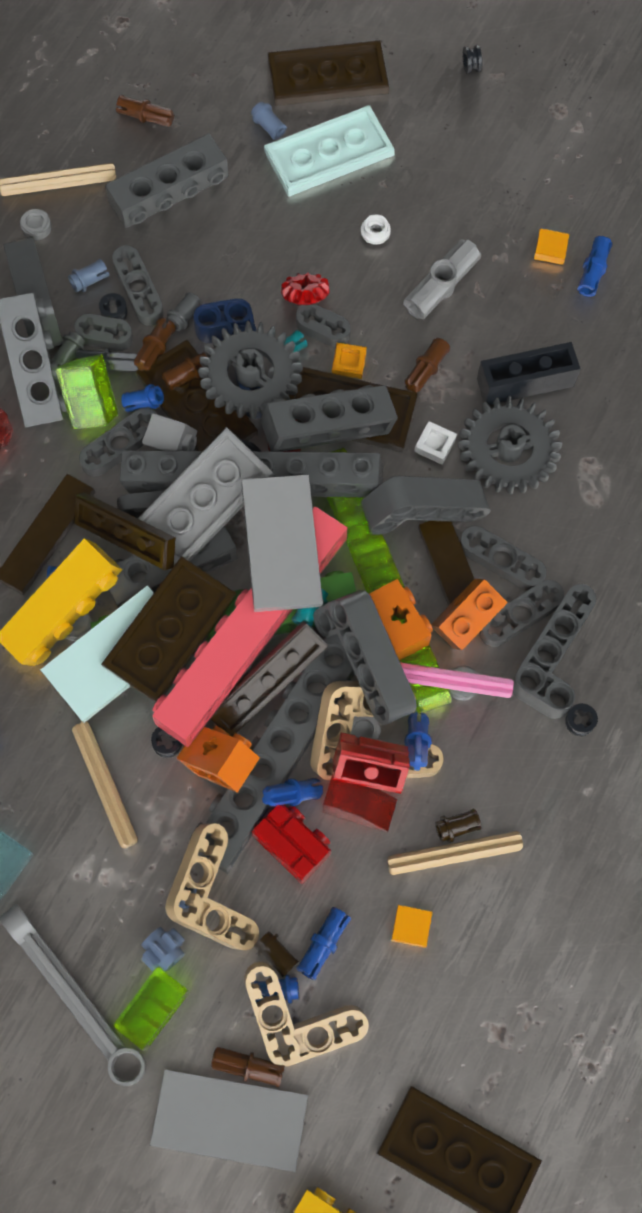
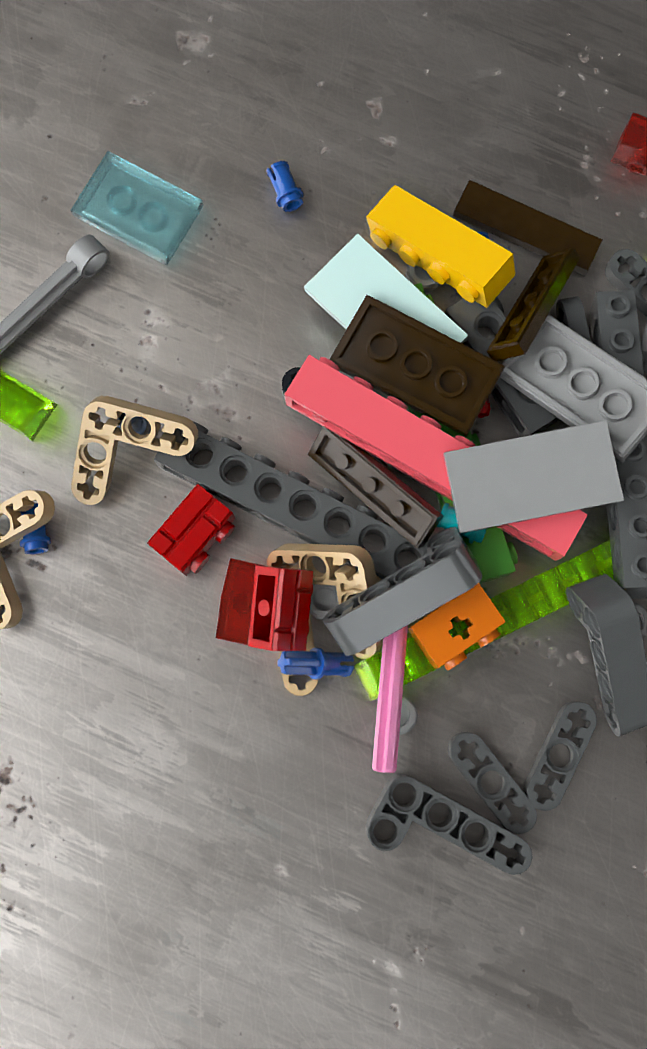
camera: 85 degrees right, 10 degrees up
tan axle [72,721,138,848] -> none
sand blue gear [141,927,185,972] -> none
orange brick [176,726,260,793] -> none
dark brown pin [254,931,299,978] -> none
blue axle [262,778,323,807] -> none
blue pin [296,907,351,981] -> none
tan axle [387,831,523,875] -> none
light orange tile [391,905,433,948] -> none
dark brown tile [418,521,474,606] -> none
orange brick [431,579,508,651] -> none
dark brown pin [435,809,482,843] -> none
black bush [565,703,598,737] -> none

